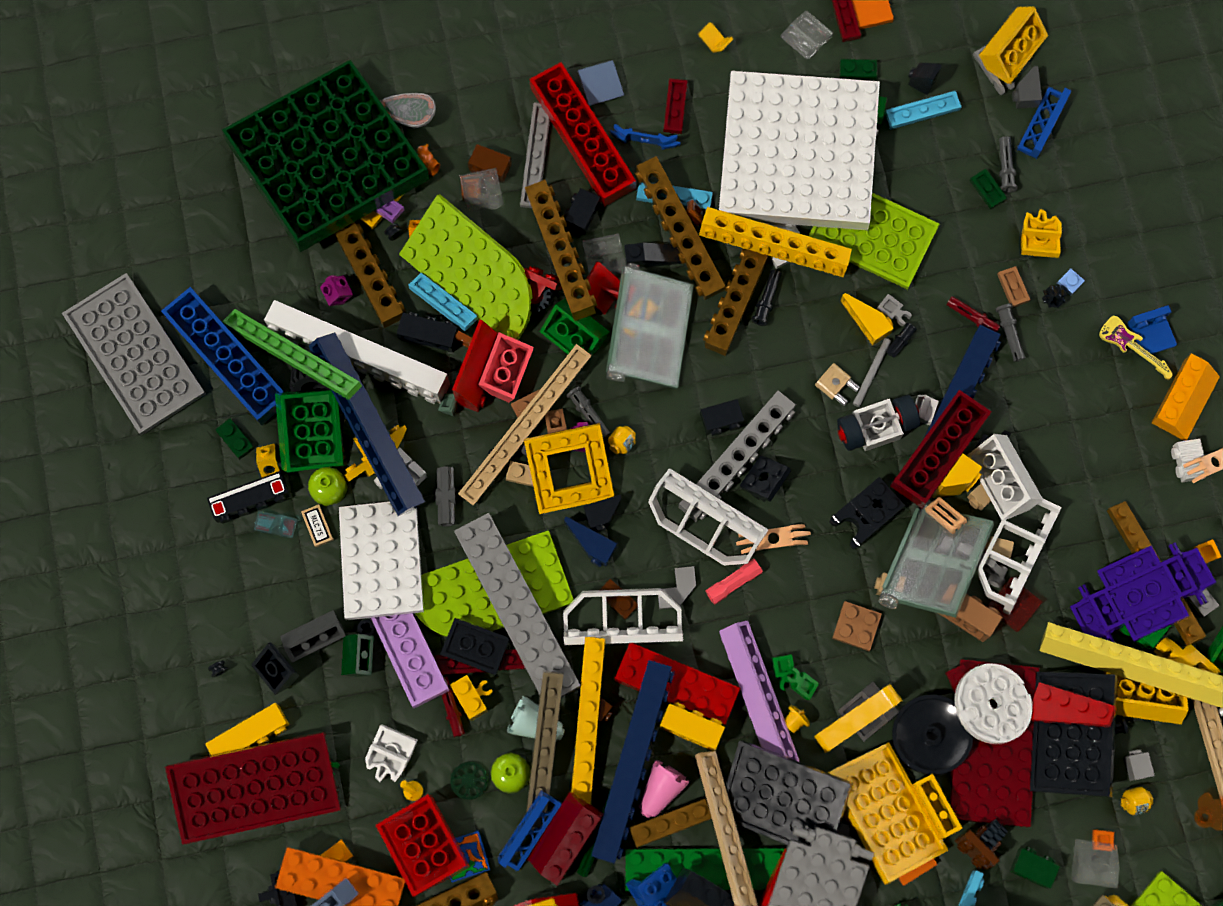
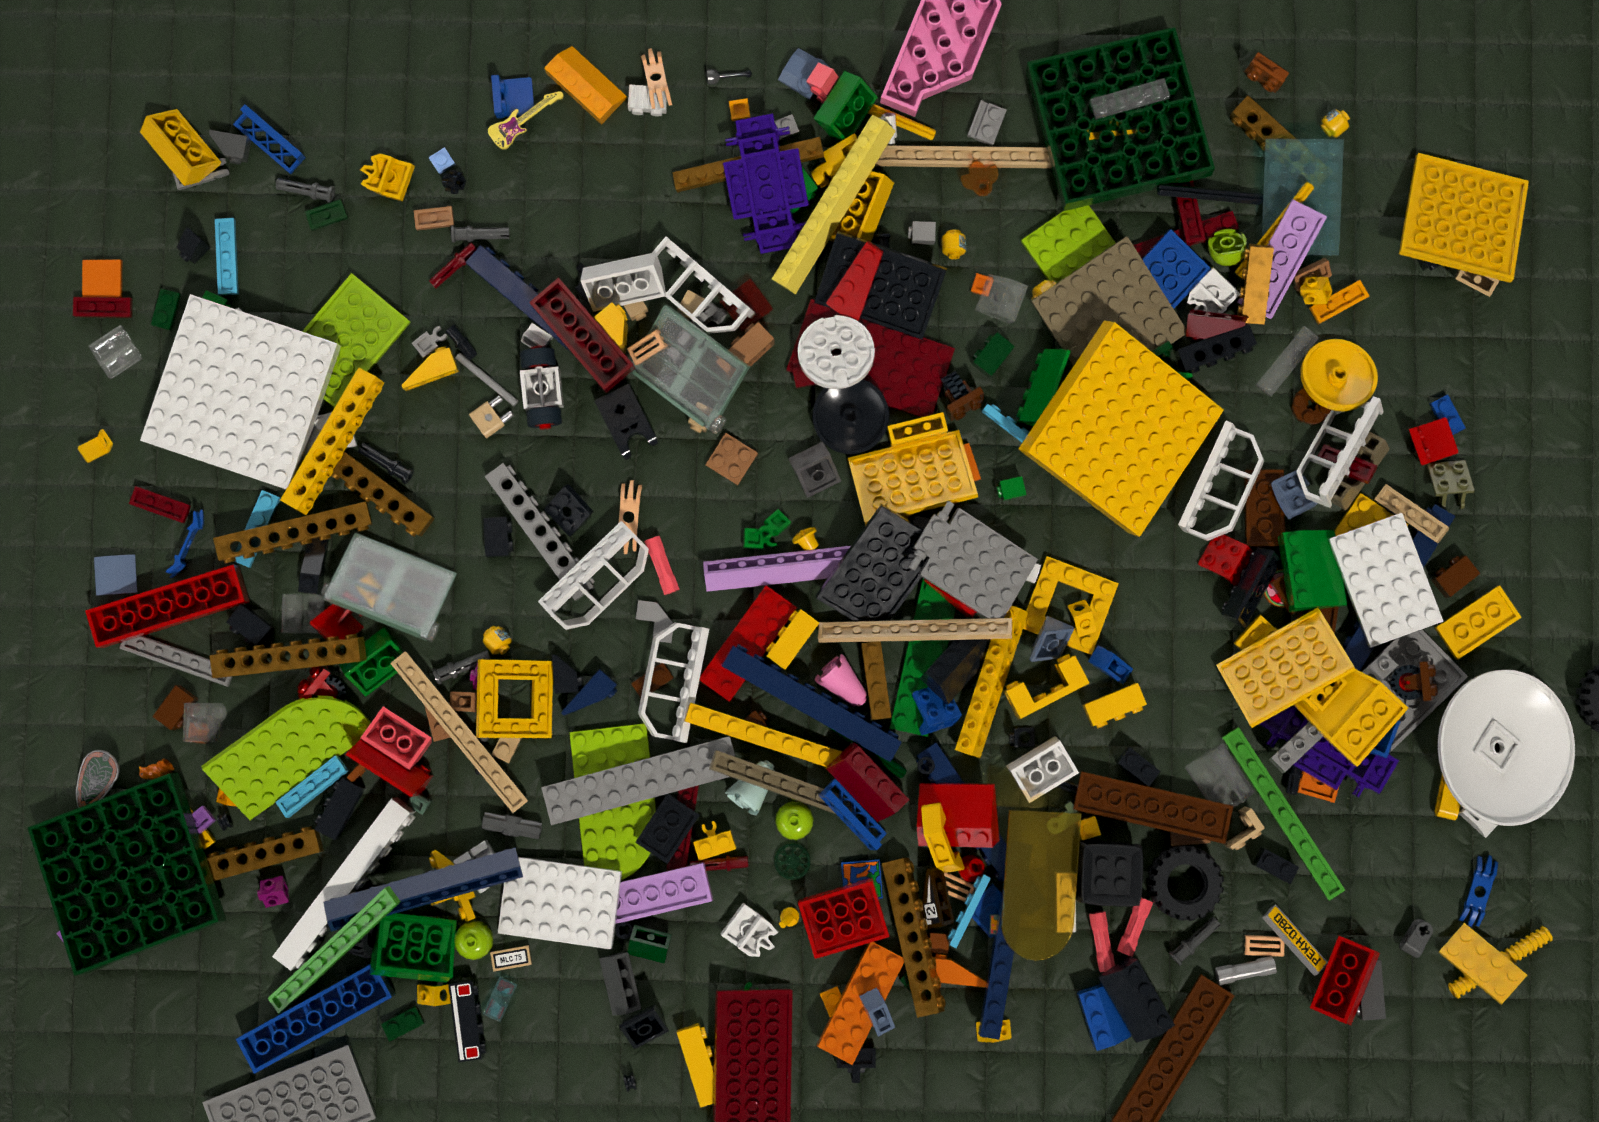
camera: 80 degrees left, 10 degrees up
dark orange tile [686,199,703,226] -> none
yellow beam [814,684,902,753] -> none

